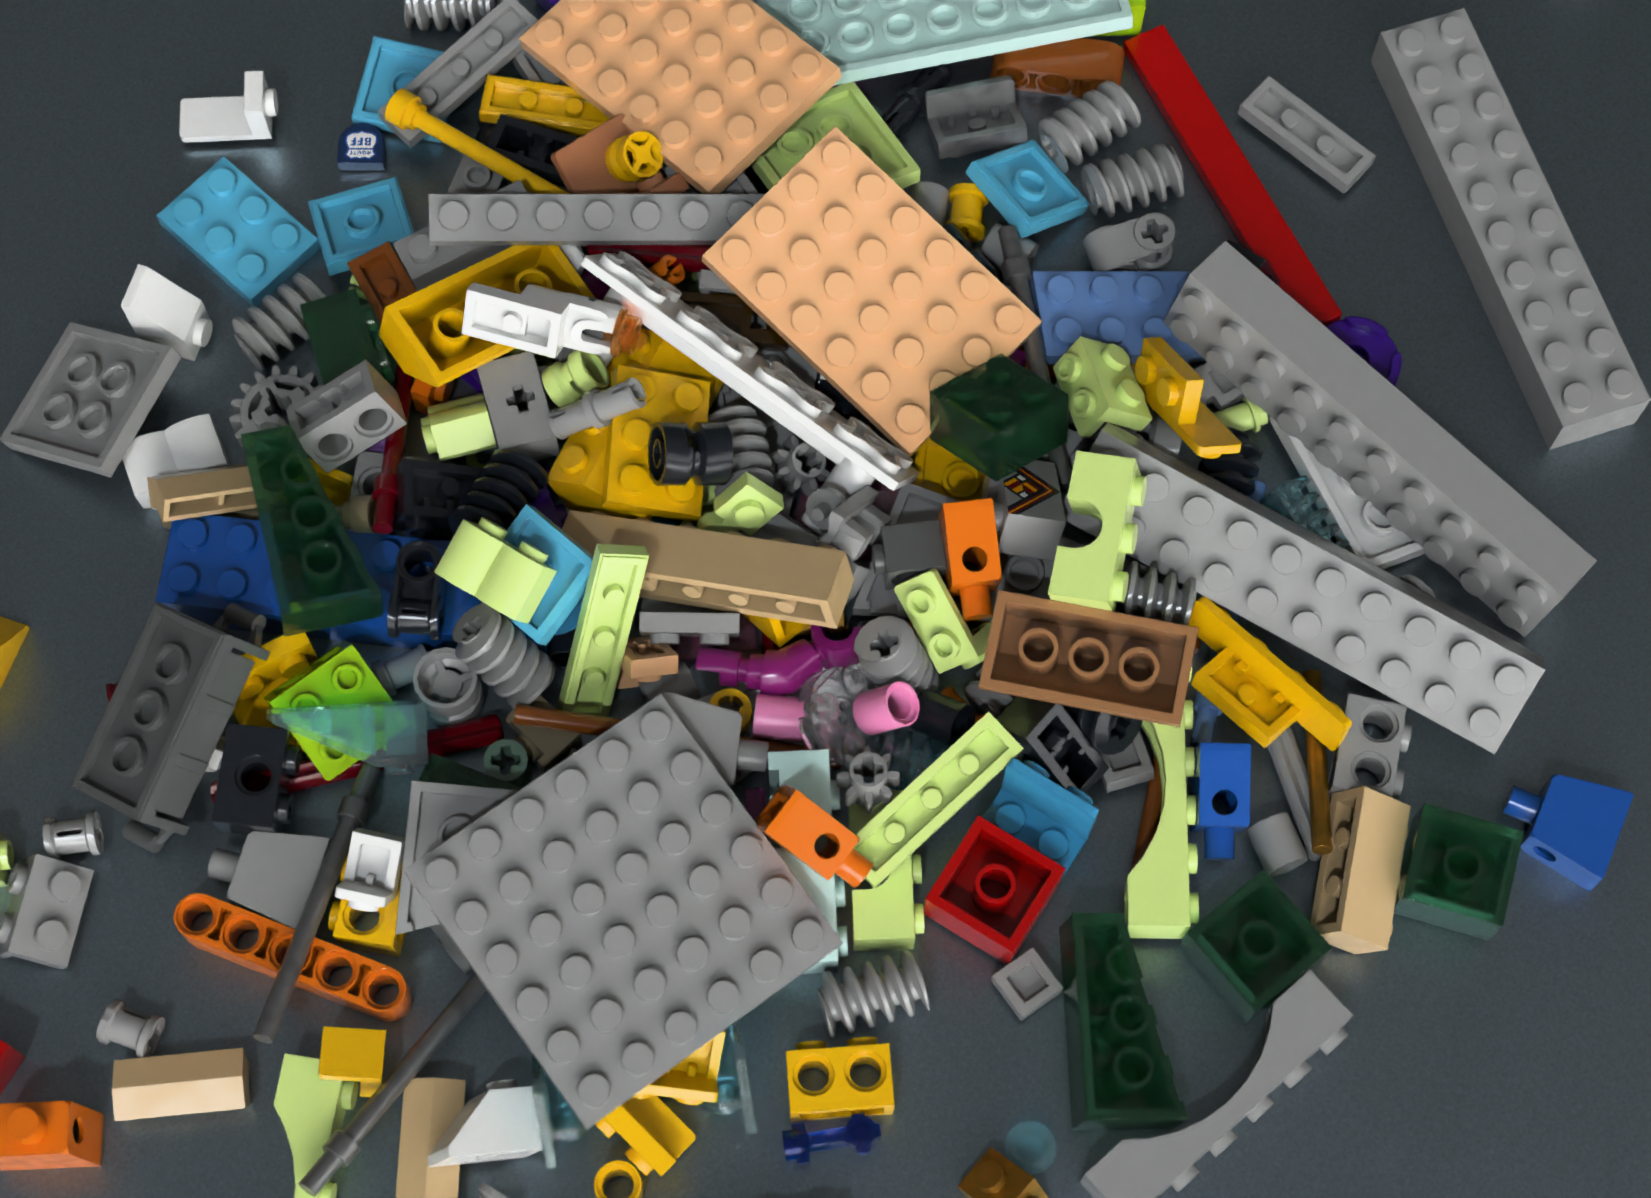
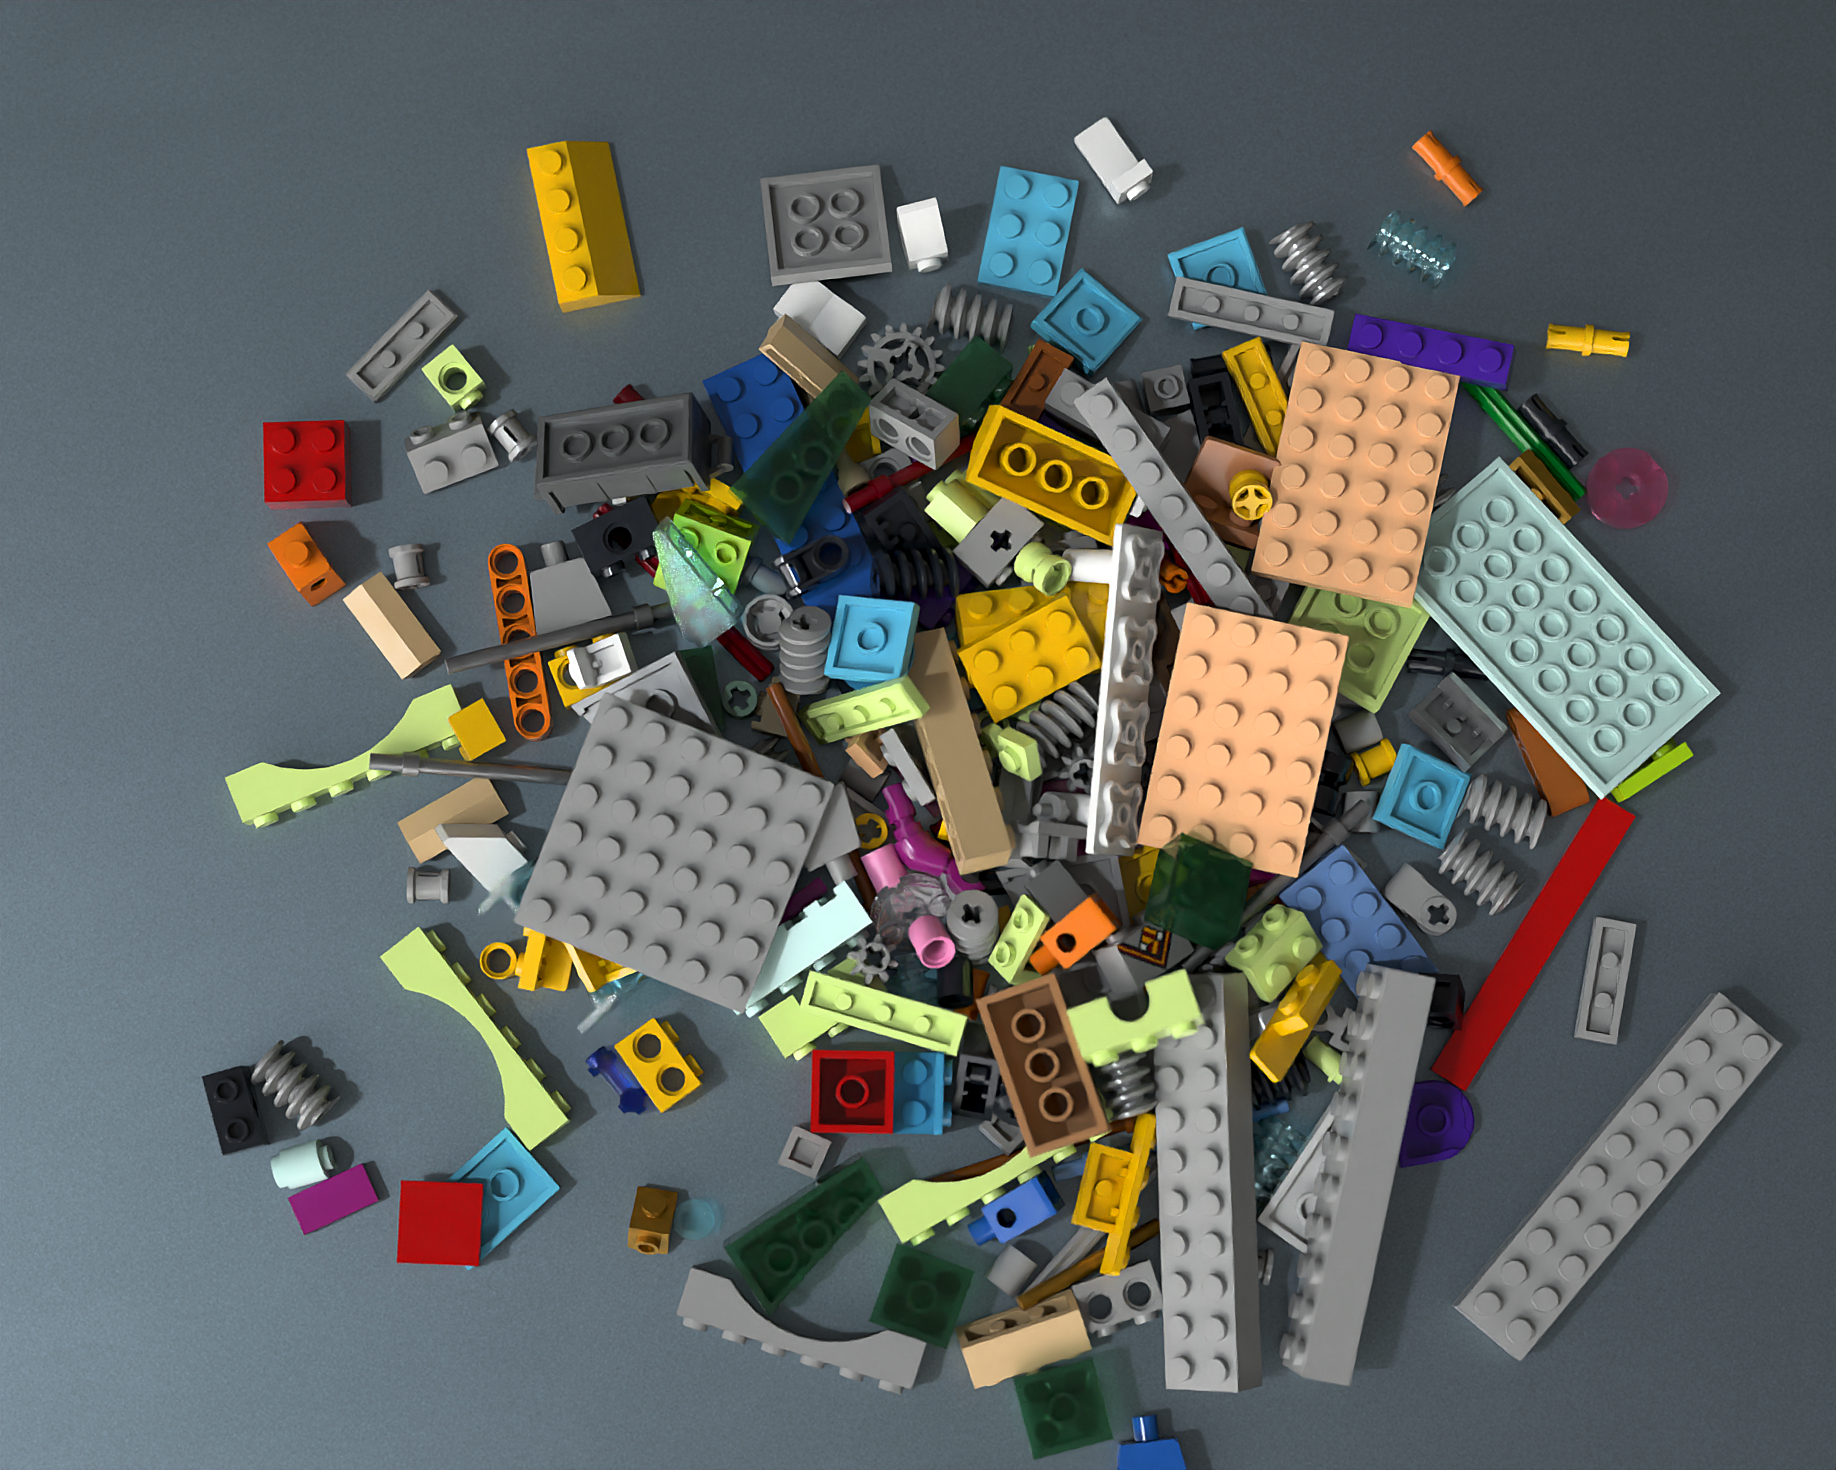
camera: 60 degrees right, 15 degrees up
dark blue tile [337,123,386,171] -> none
yellow piece [385,88,570,194] -> none
yellowish green brick [434,517,557,624] -> none
white plate [461,282,642,358] -> none
light grey pin [548,377,646,440] -> none
black wheel [648,422,733,486] -> none
orange torso [755,783,873,888] -> none
light grey piece [817,950,930,1039] -> none

